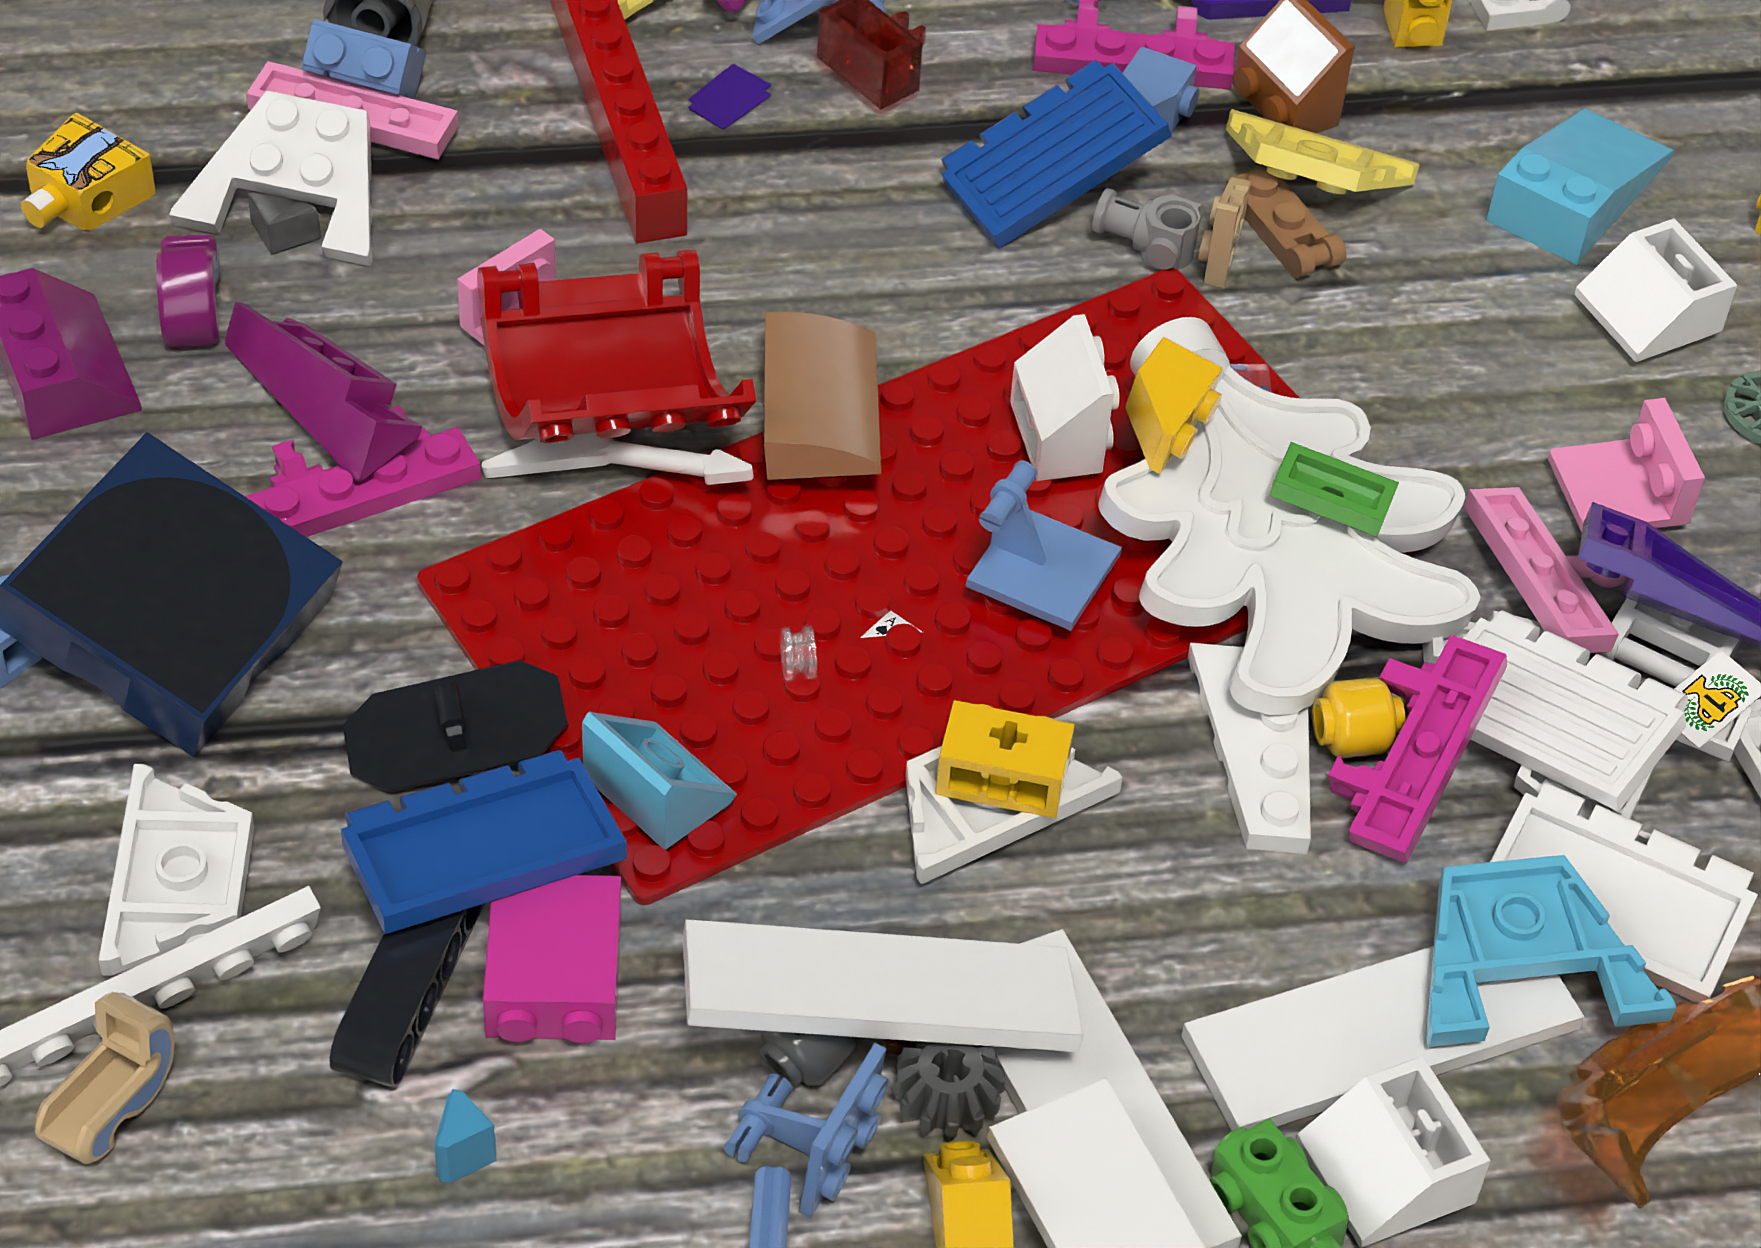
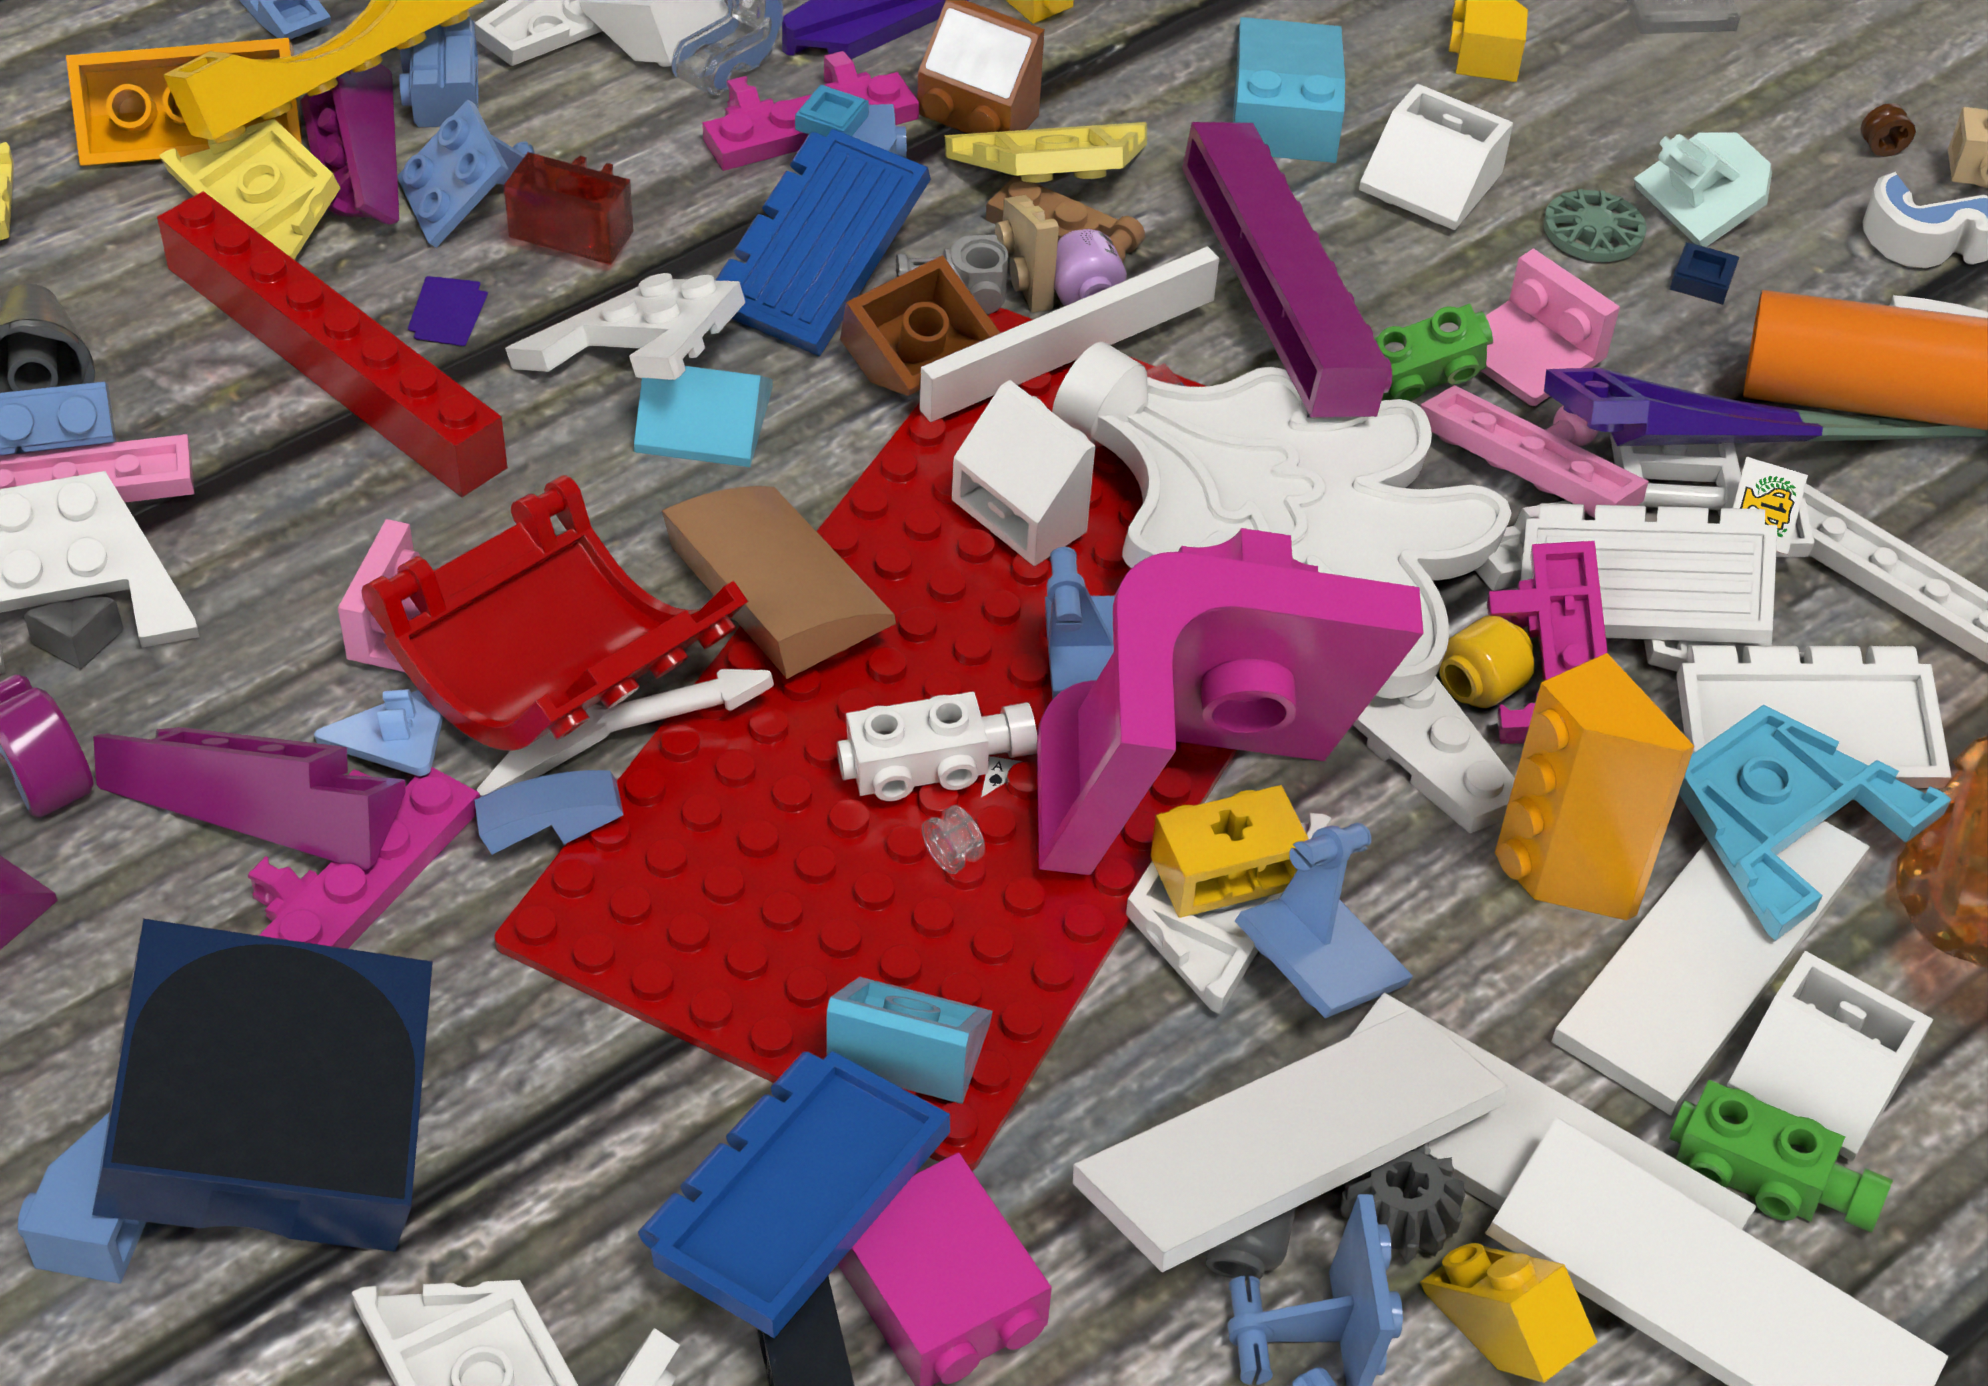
camera: 30 degrees left, 0 degrees up
black shield [343,660,568,793] -> none
yellow slope [1125,336,1223,474] -> none
bright green piece [1269,442,1399,537] -> none
none -> light blue piece [314,689,443,776]
none -> medium blue slope [474,770,624,855]
none -> white wing [505,273,746,380]
none -> medium azure slope [634,366,773,467]
none -> dark azure tile [795,85,869,137]
none -> white brick [837,692,1037,801]
none -> dark orange slope [840,255,1000,396]
none -> white tile [920,246,1219,422]
none -> dark pink piece [1037,528,1424,875]
none -> lavender head [1054,229,1127,306]
none -> magenta brick [1182,122,1392,417]
none -> medium blue plate [1235,822,1413,1018]
none -> bright green brick [1374,304,1493,401]
none -> light orange slope [1494,653,1695,921]

